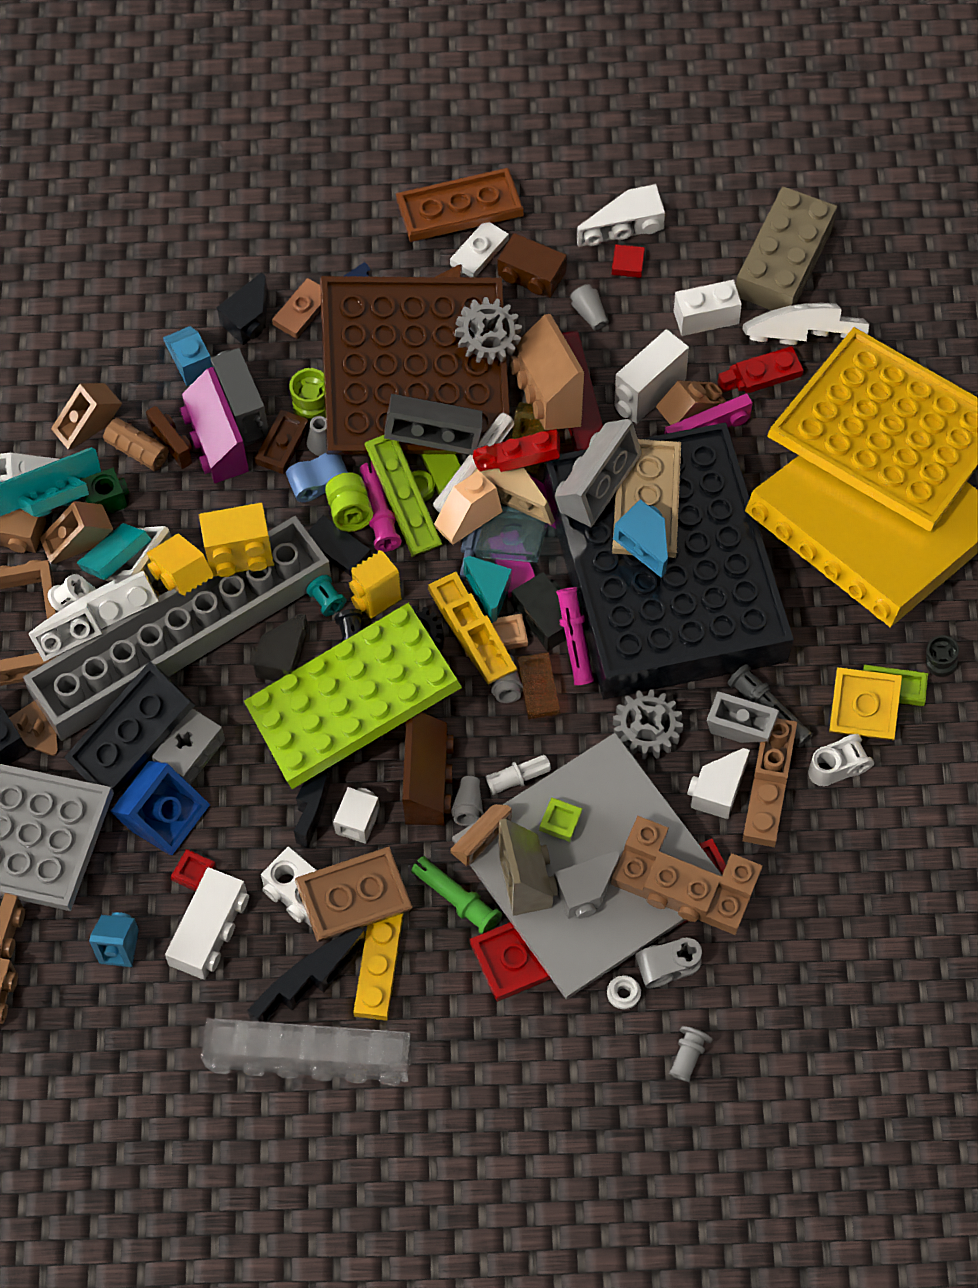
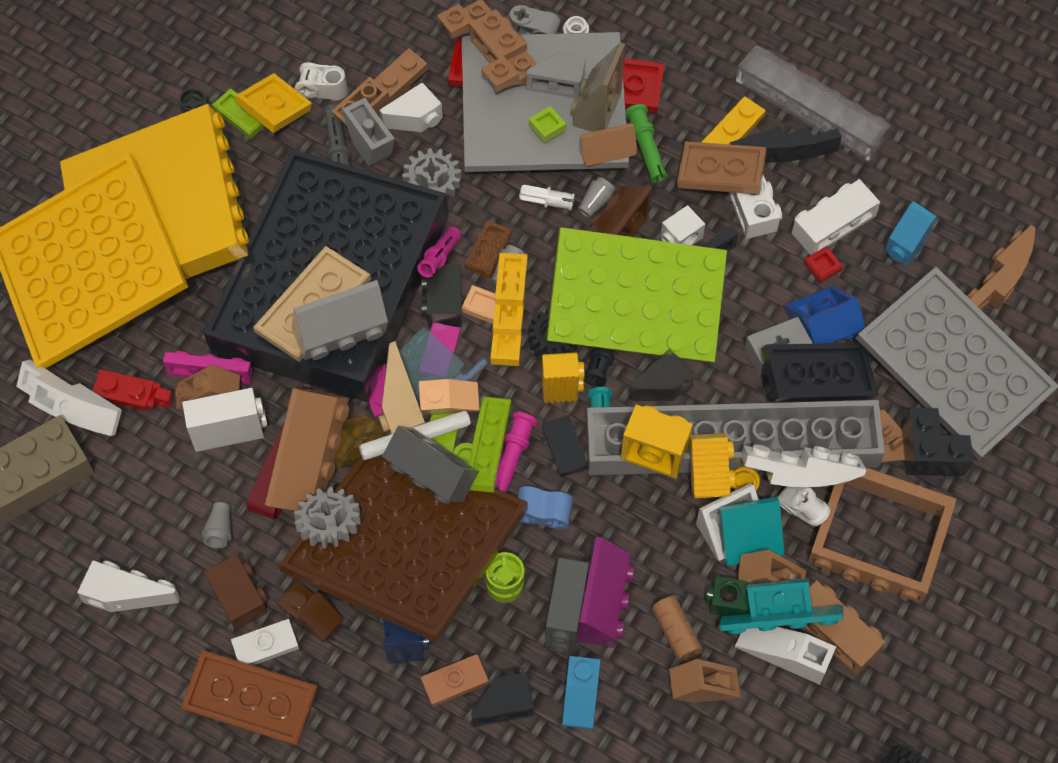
camera: 150 degrees left, 0 degrees up
reddish brown plate [146,405,193,469] -> none
reddish brown plate [255,409,310,474] -> none
light grey cone [307,416,327,456] -> none
lime wheel [325,472,373,532] -> none
teal slope [463,556,512,623] -> none
red hinge [473,429,560,472] -> none
red tile [612,244,645,278] -> none
dark azure slope [613,499,668,578] -> none
white brick [674,280,742,336] -> none

